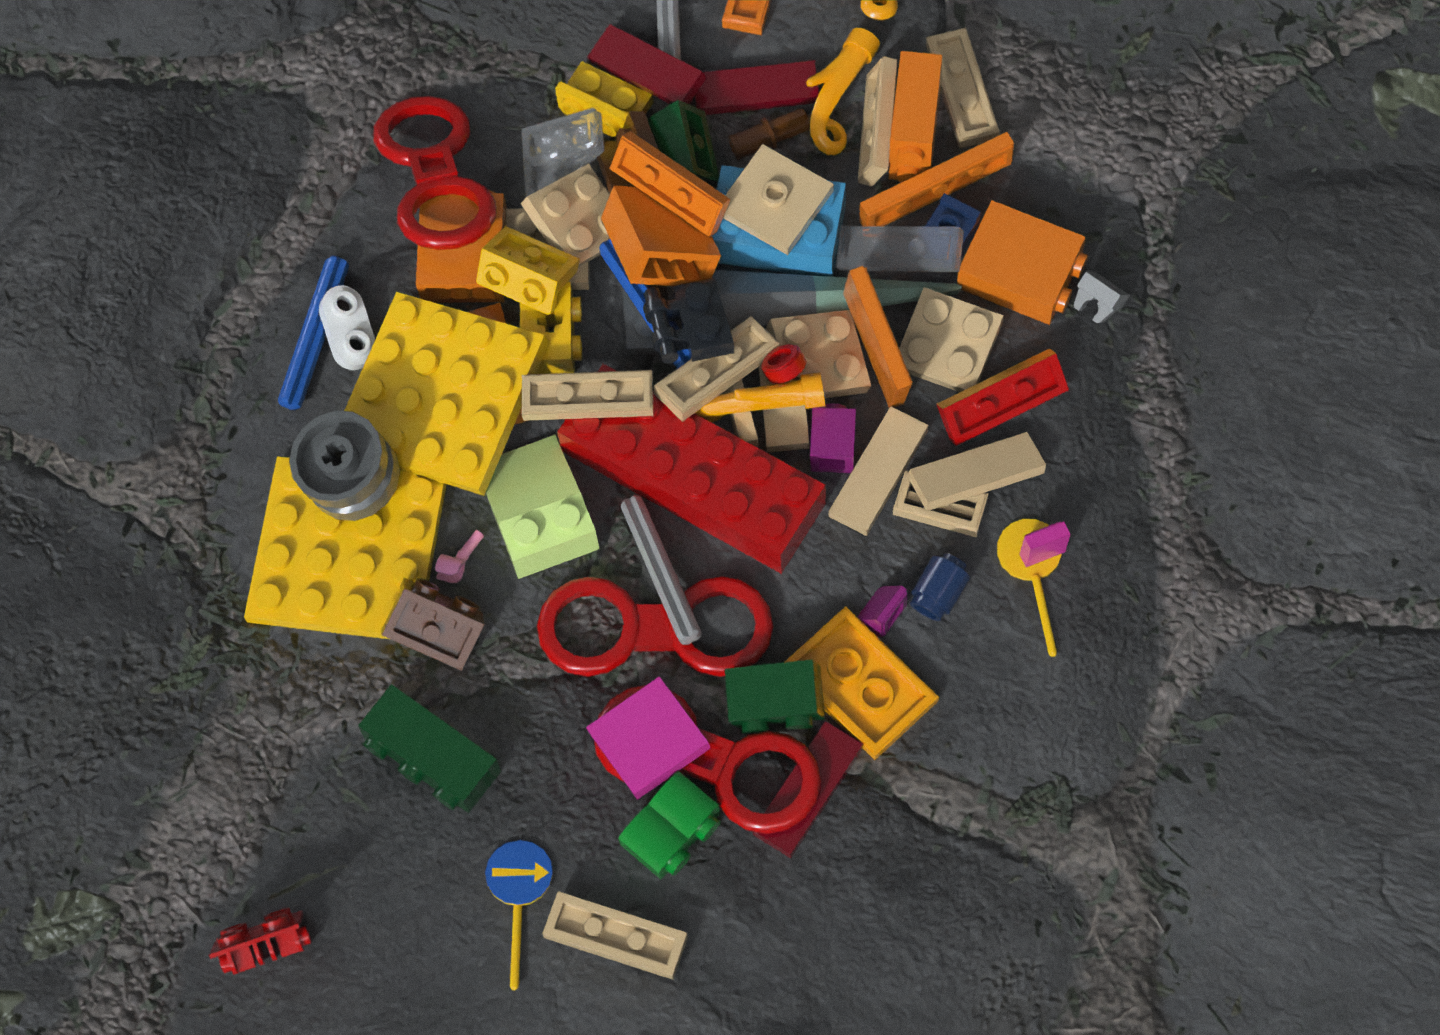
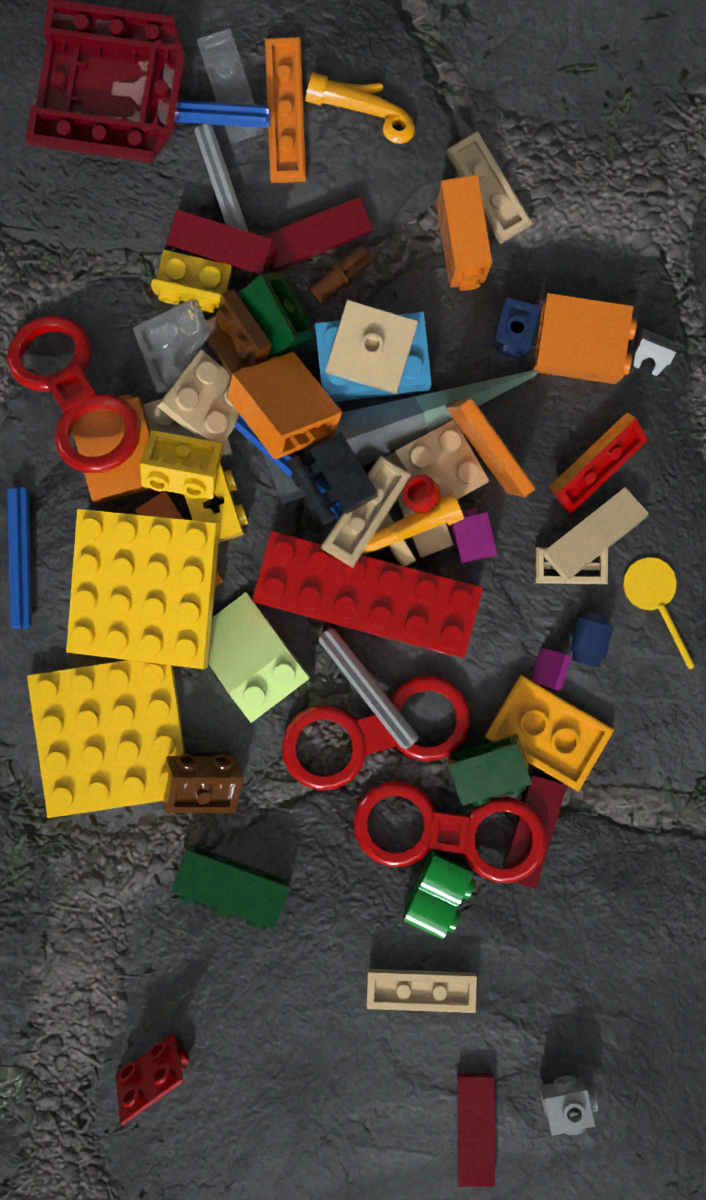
camera: 25 degrees left, 20 degrees up
dark grey wheel [289,411,400,521] -> none
white plate [319,285,375,370] -> none
bright pink hand [435,530,484,583] -> none
blue piece [485,840,553,990] -> none
tan tile [522,370,653,421] -> none
dark pink tile [586,677,711,800] -> none
orange tile [610,131,731,237] -> none
light orange plant [806,28,880,155] -> none
tan tile [829,406,929,536] -> none
clear tile [836,226,964,272] -> none
tan tile [858,56,897,187] -> none
orange tile [859,132,1014,233] -> none
tan plate [899,287,1004,392] -> none
dark pink tile [1019,521,1071,567] -> none

